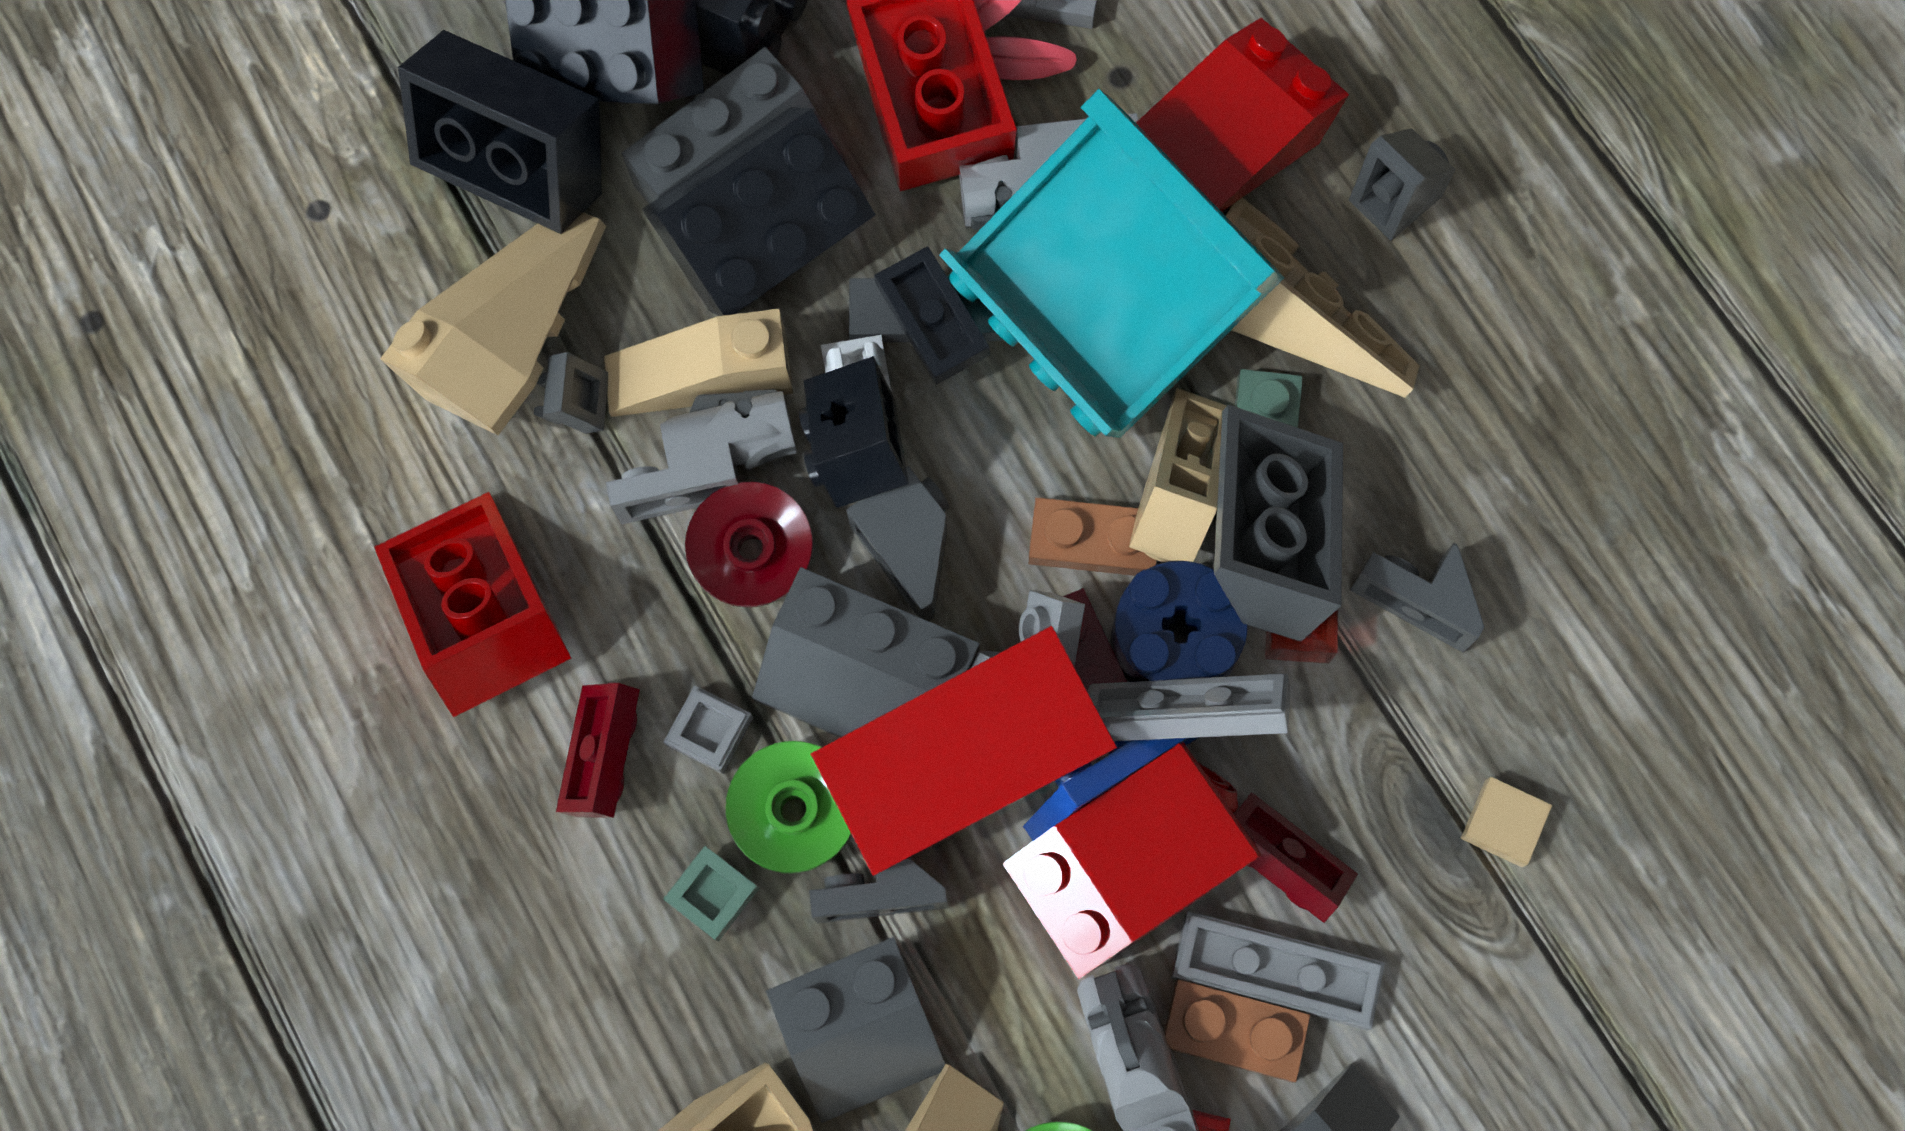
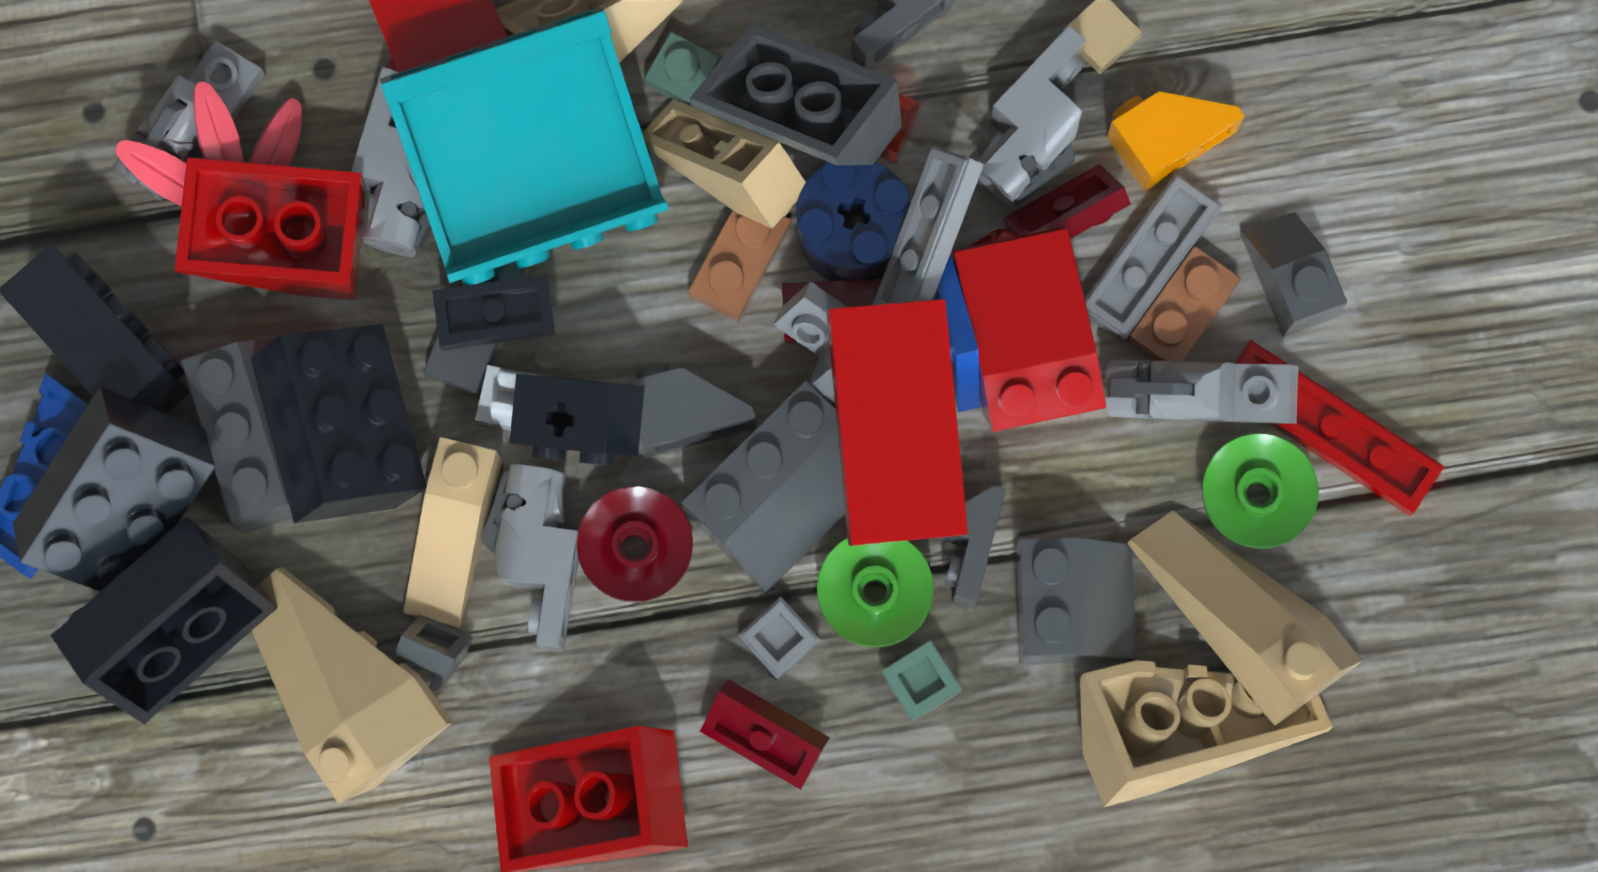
camera: 70 degrees left, 5 degrees up
none -> light grey plate [977,25,1086,208]
none -> light orange slope [1107,91,1245,192]

